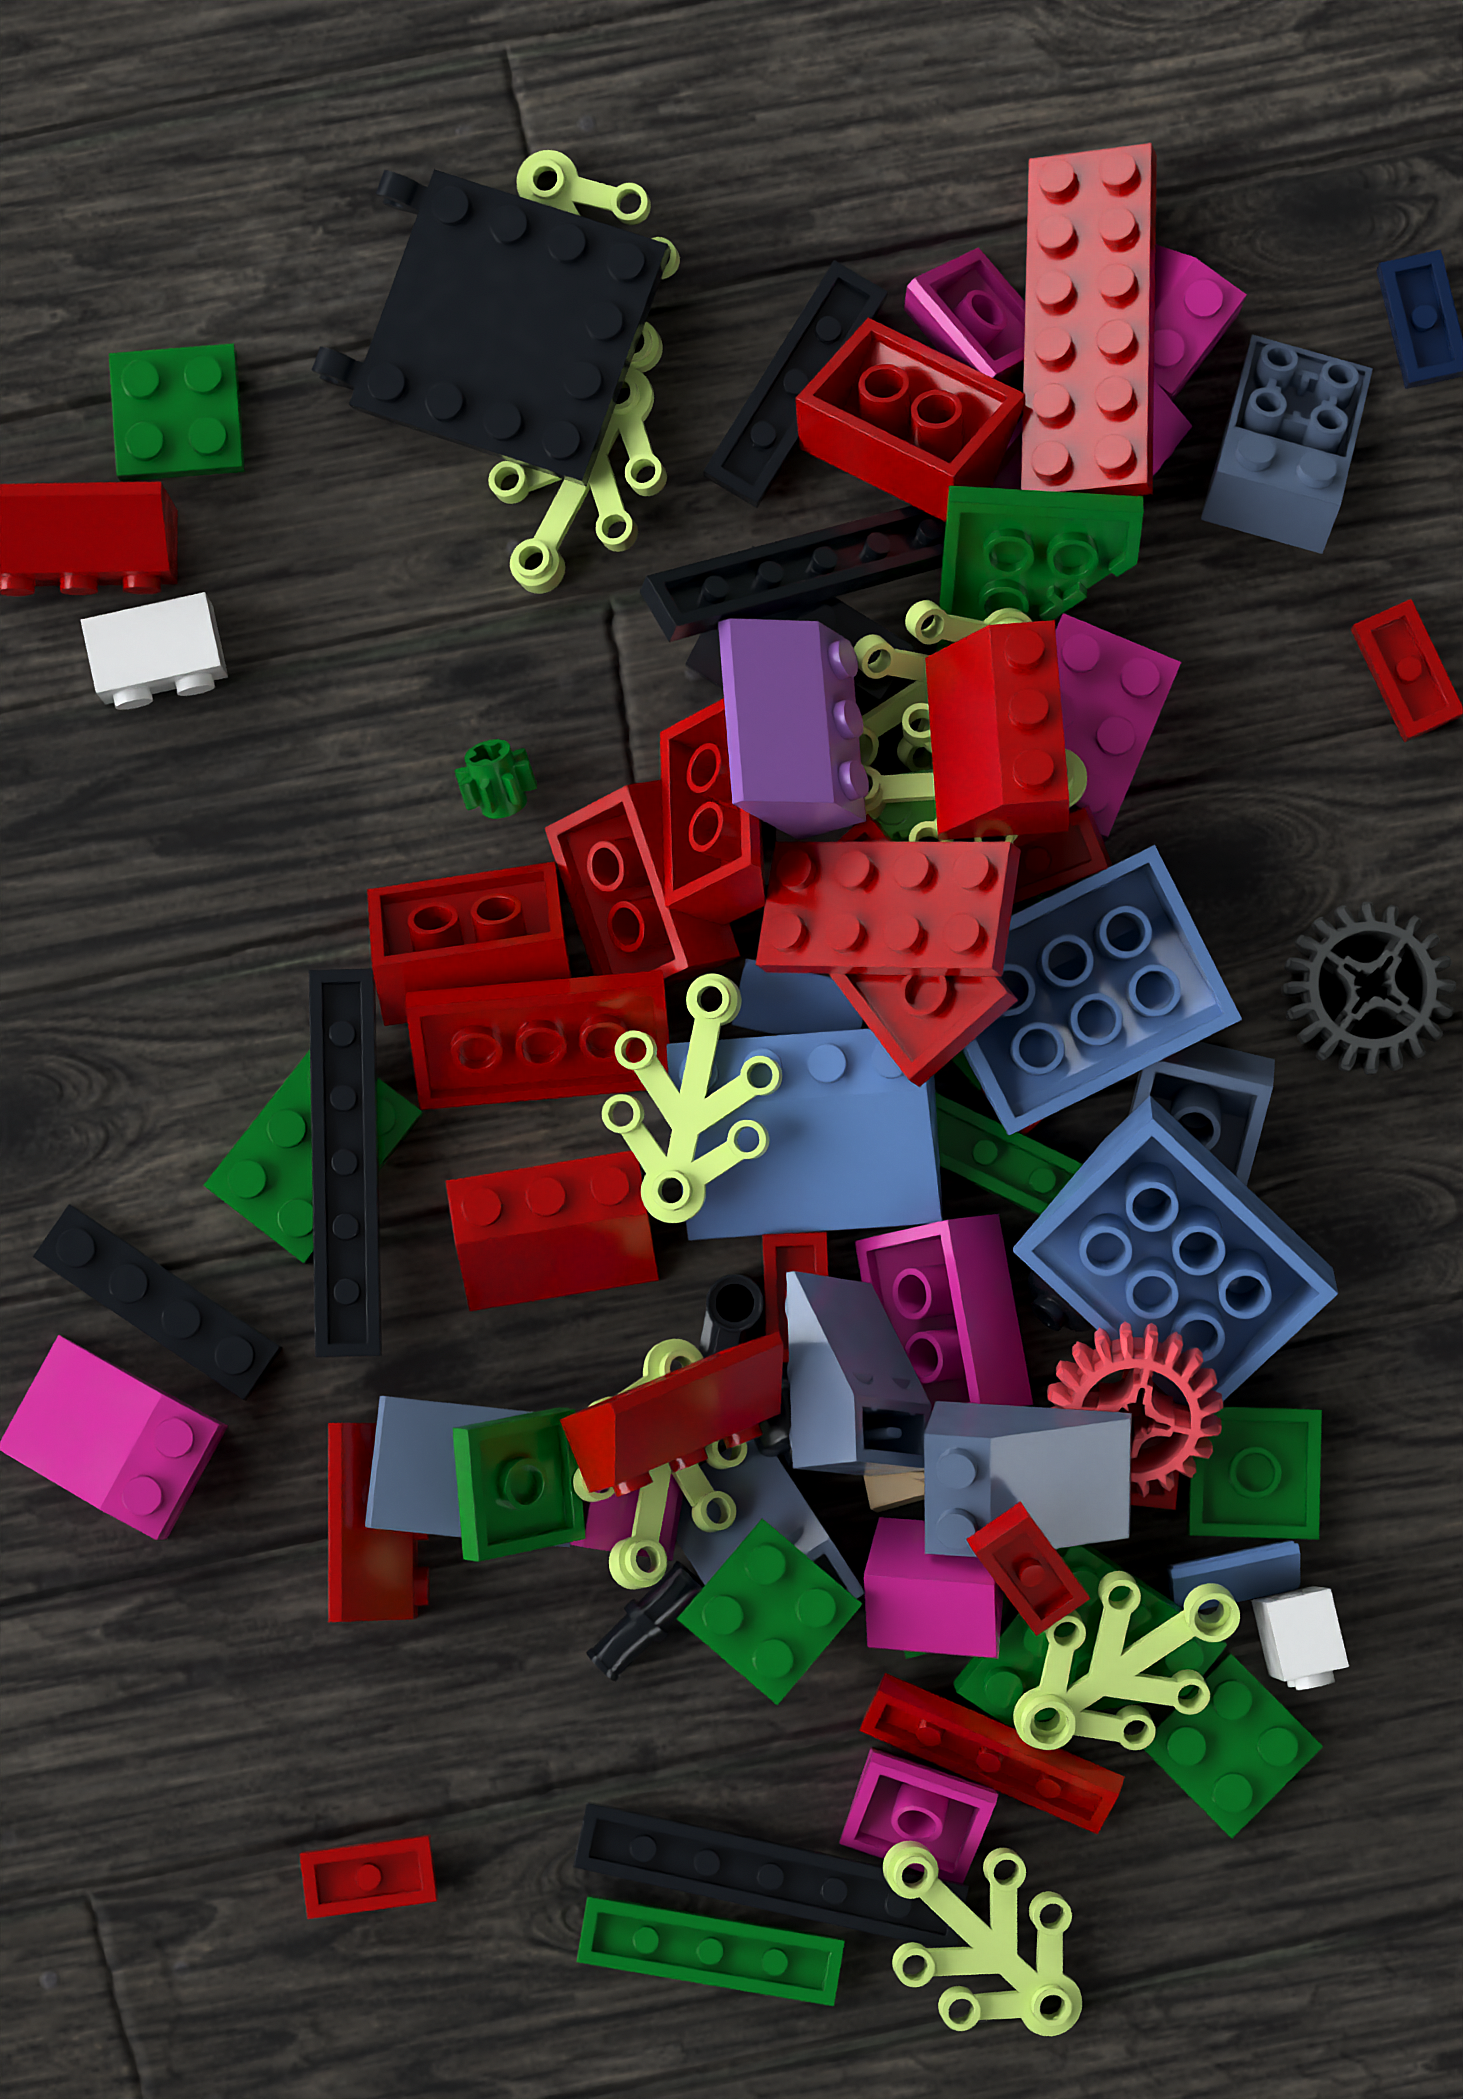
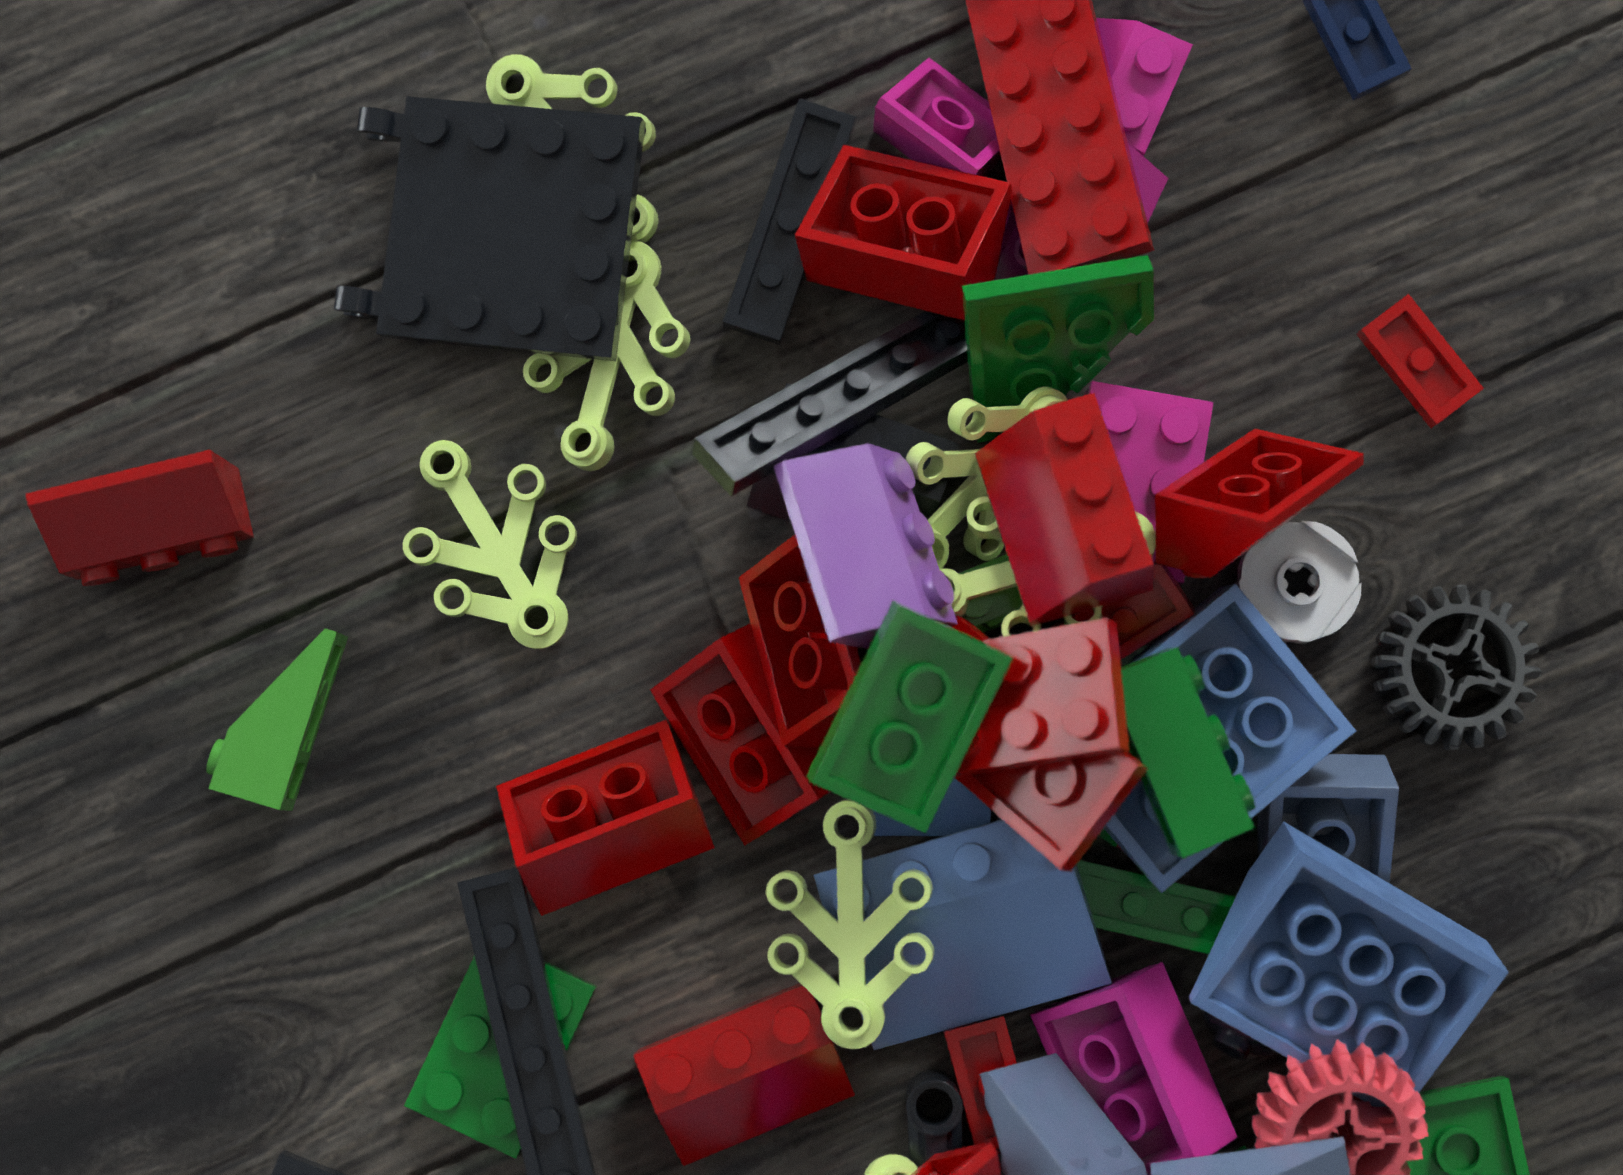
camera: 15 degrees left, 0 degrees up
white brick [81,592,228,710] -> none
green plate [109,343,245,482] -> none
red plate [406,970,670,1110] -> none
green gear [454,739,537,819] -> none
sand blue slope [1201,335,1373,554] -> none
none -> bright green slope [207,628,348,811]
none -> yellowish green plant [403,440,577,649]
none -> green plate [806,600,1013,833]
none -> green brick [1121,647,1256,858]
none -> red slope [1155,429,1364,578]
none -> white plate [1236,521,1361,644]

